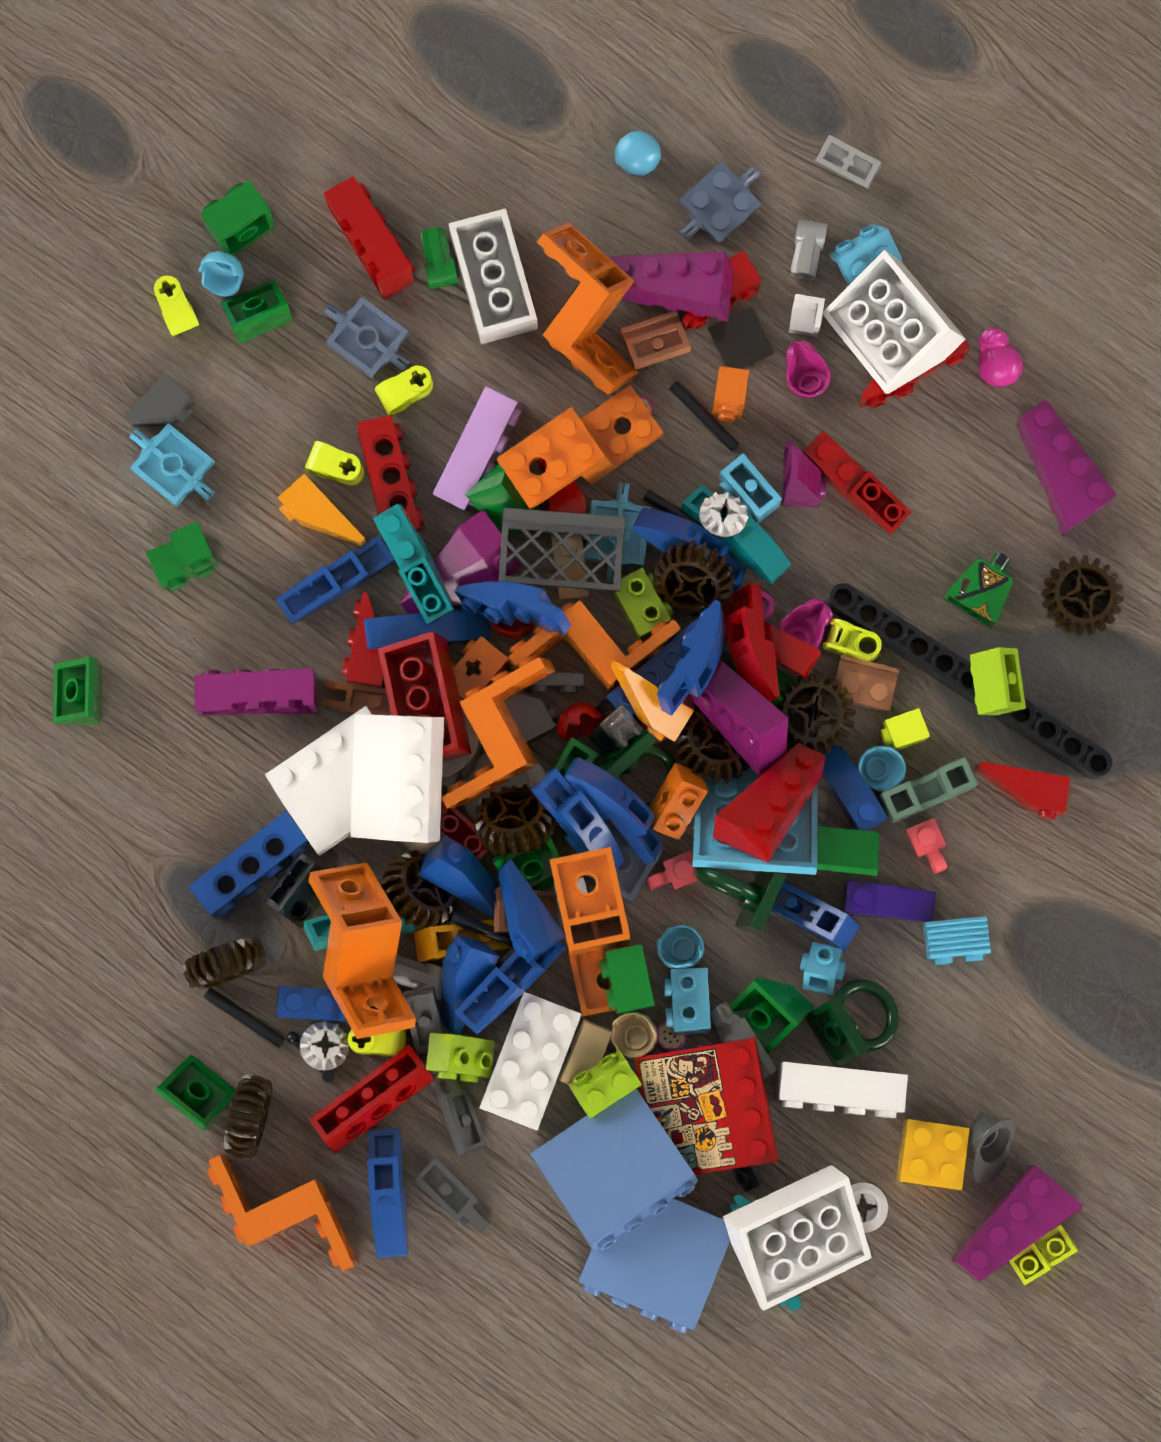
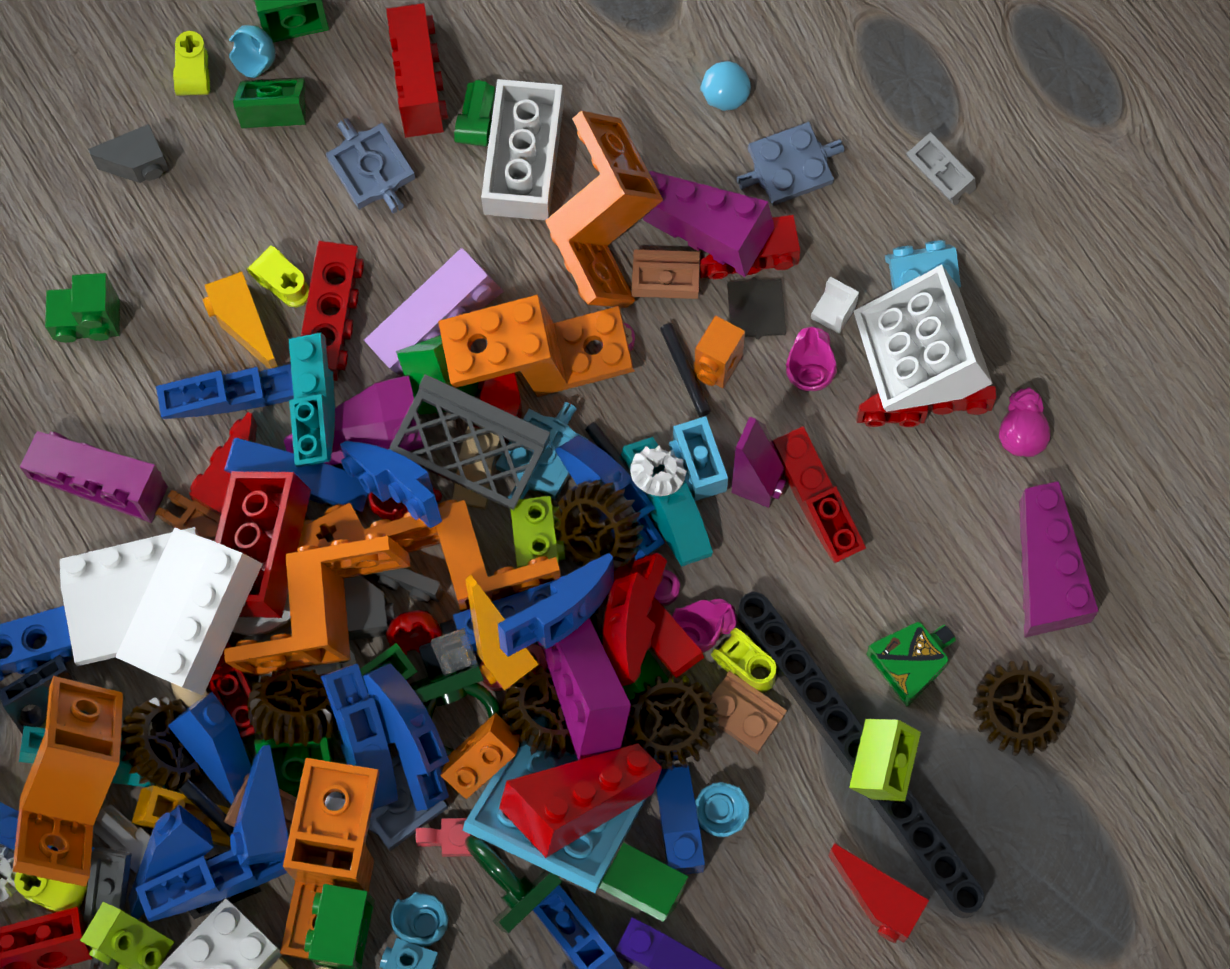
camera: 25 degrees right, 10 degrees down
medium azure plate [129,423,215,507] -> none
neon yellow piece [374,365,433,415] -> none
light grey piece [790,219,828,281] -> none
sand green arch [878,757,978,825] -> none
neon yellow brick [880,708,930,751] -> none
coral plate [905,818,947,875] -> none

